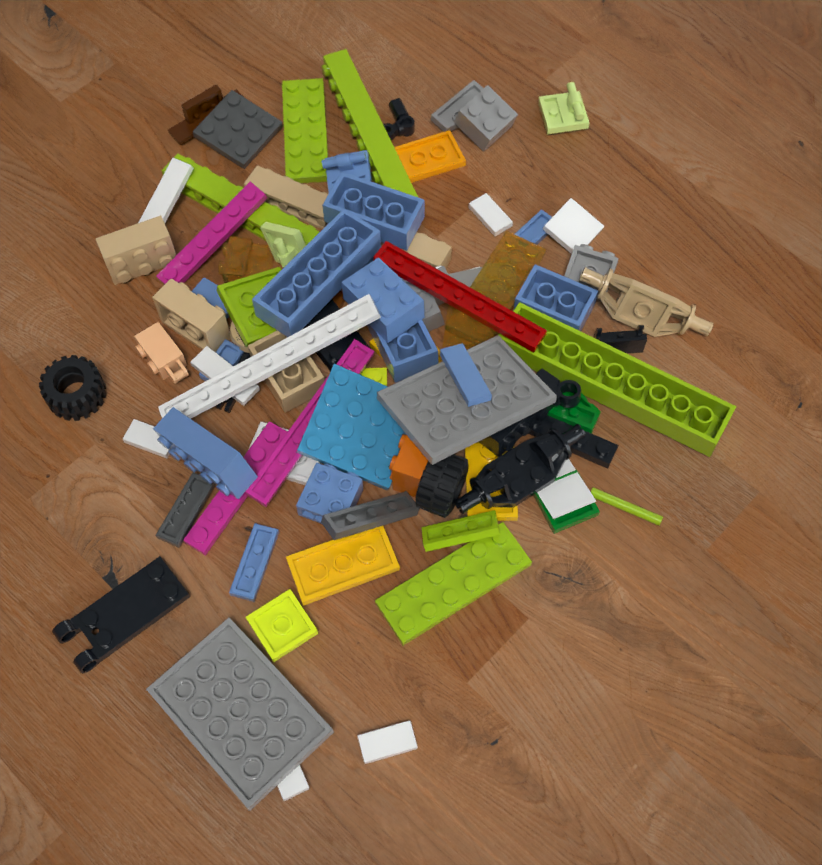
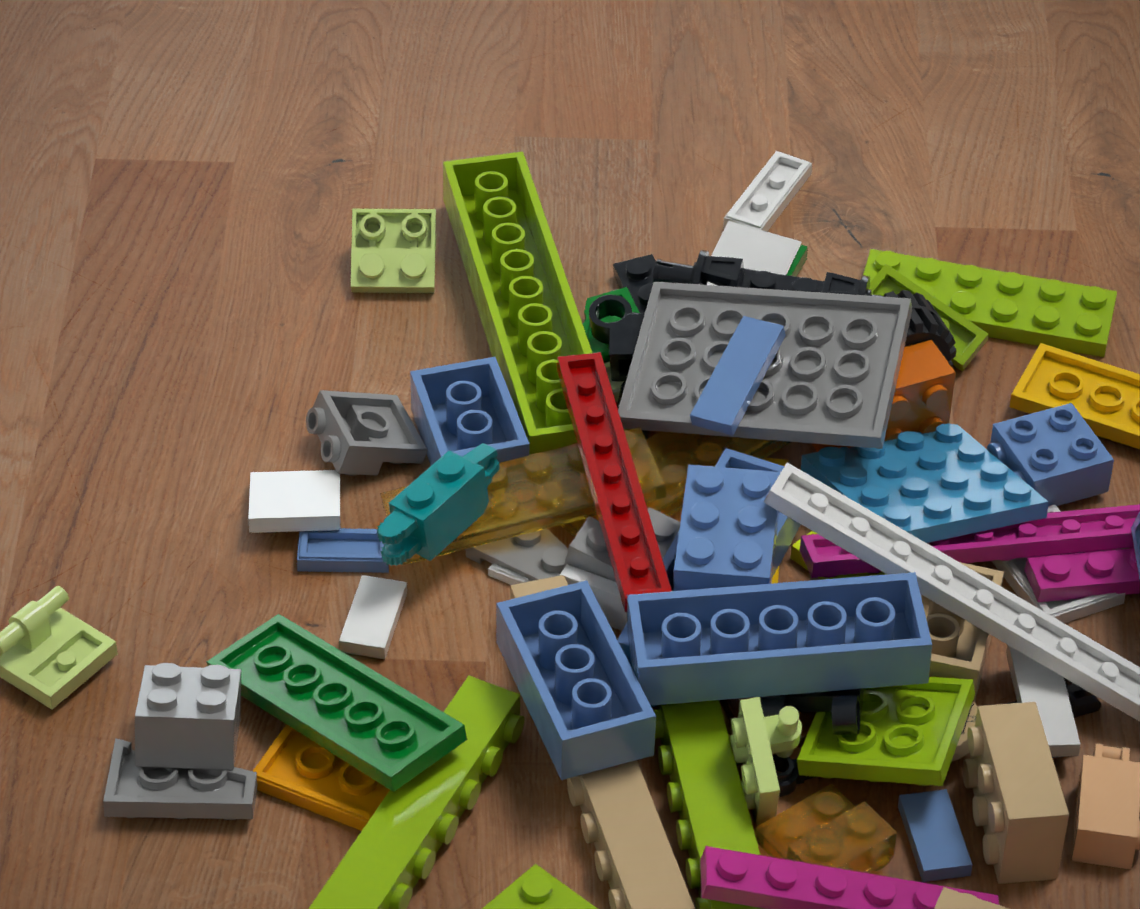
camera: 135 degrees left, 20 degrees down
dark grey plate [321,491,420,540] -> none
medium blue plate [322,150,372,193] -> none
black bar [383,98,415,140] -> none
tan plate [579,267,713,337] -> none
lime bar [591,487,663,526] -> none
black hinge [593,325,647,354] -> none
none -> green plate [206,614,467,792]
none -> yellowish green plate [351,209,436,293]
none -> teal hinge [377,443,500,566]
none -> white tile [723,151,812,232]

